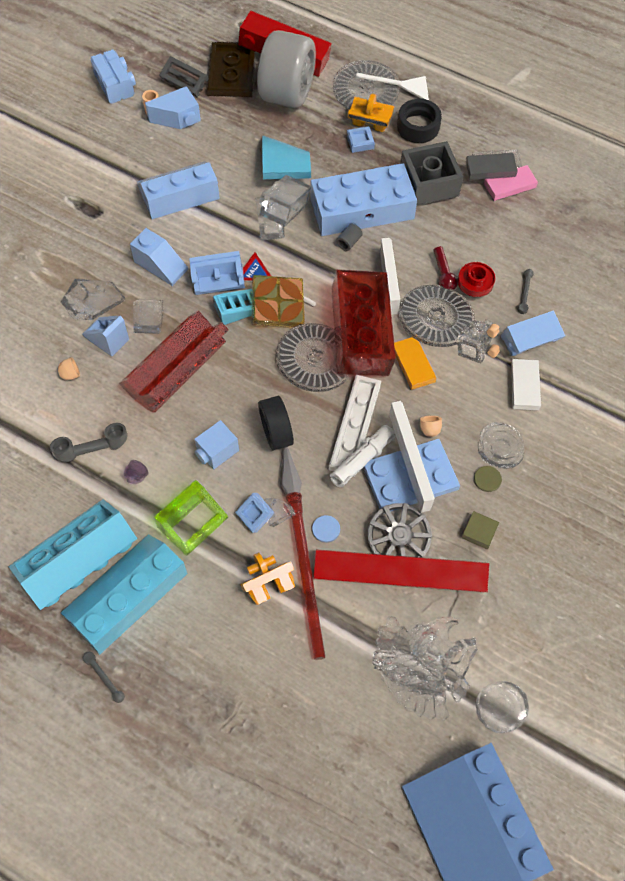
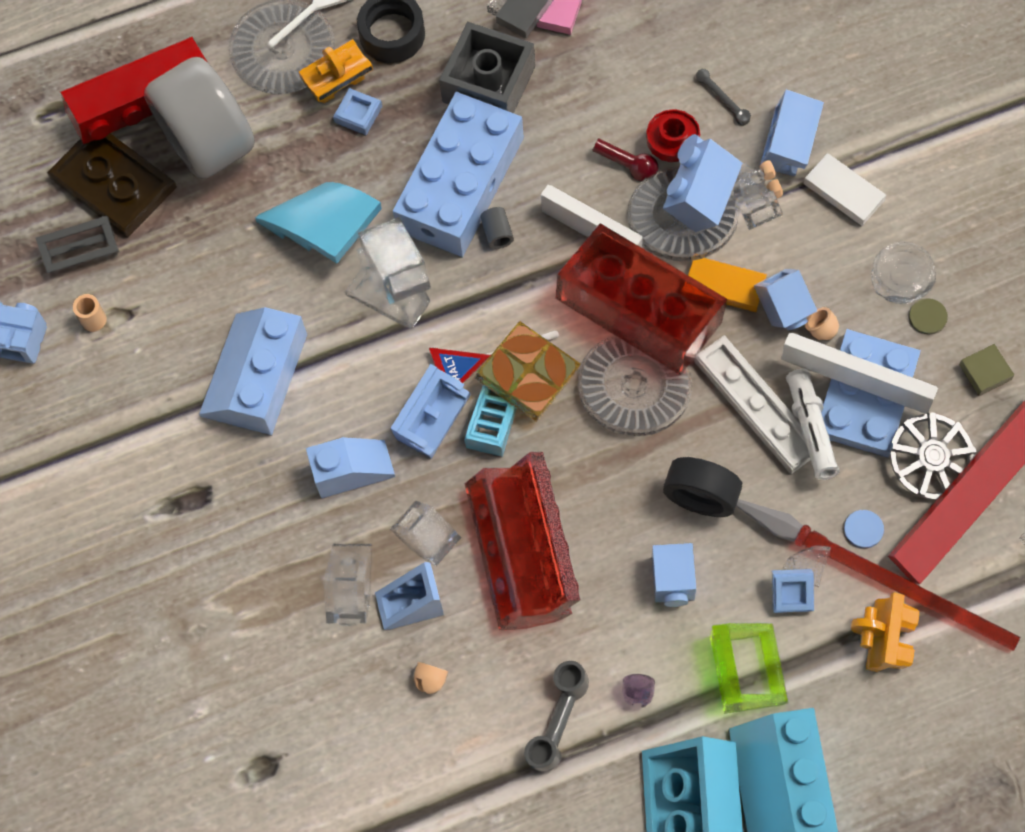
camera: 45 degrees left, 5 degrees up
light blue slope [145,86,201,129] -> none
none -> light blue hinge [663,134,743,232]
none -> light blue brick [753,269,817,330]

